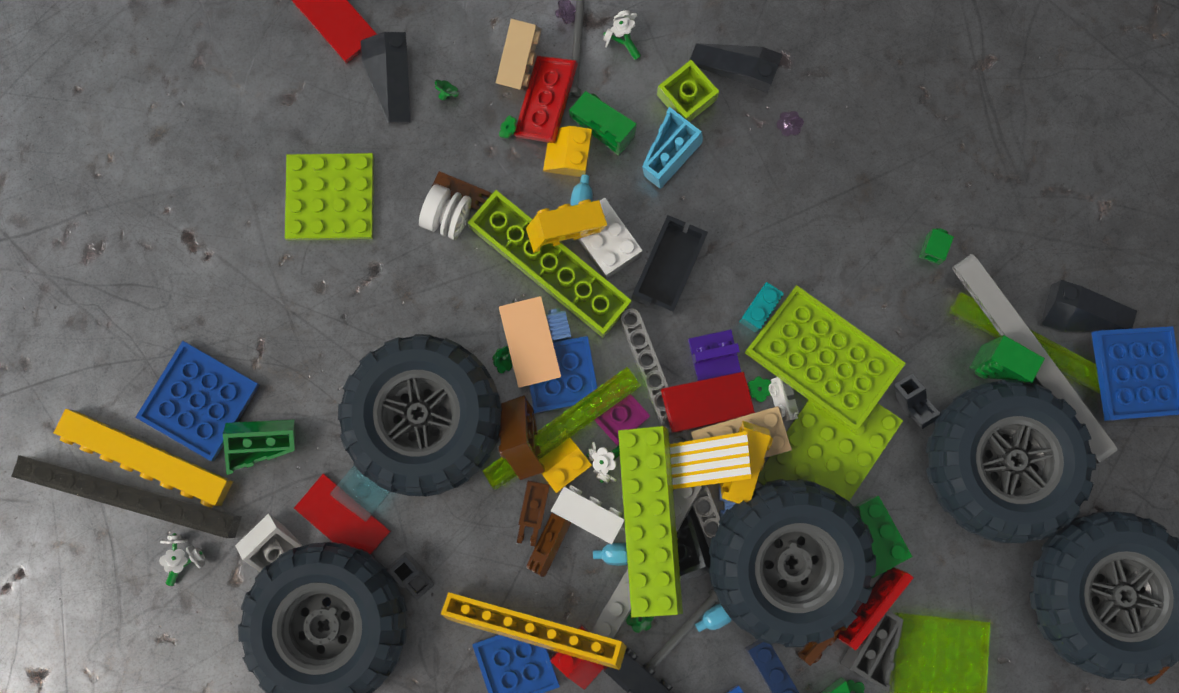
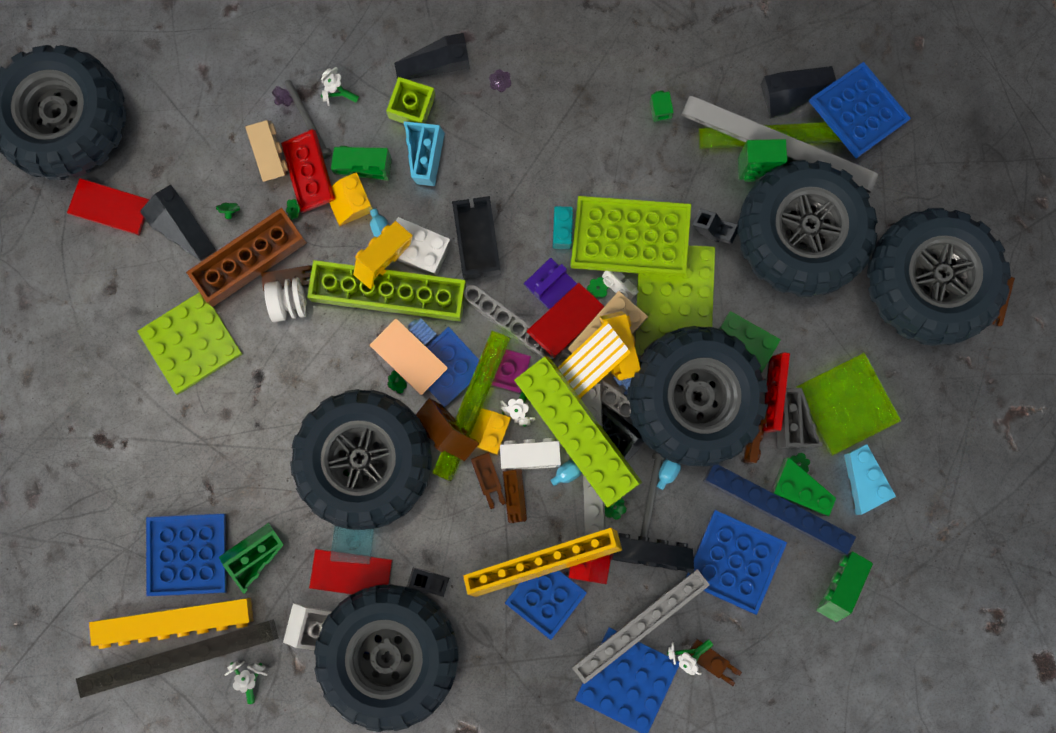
camera: 30 degrees left, 0 degrees up
none -> dark orange brick [186,207,307,307]

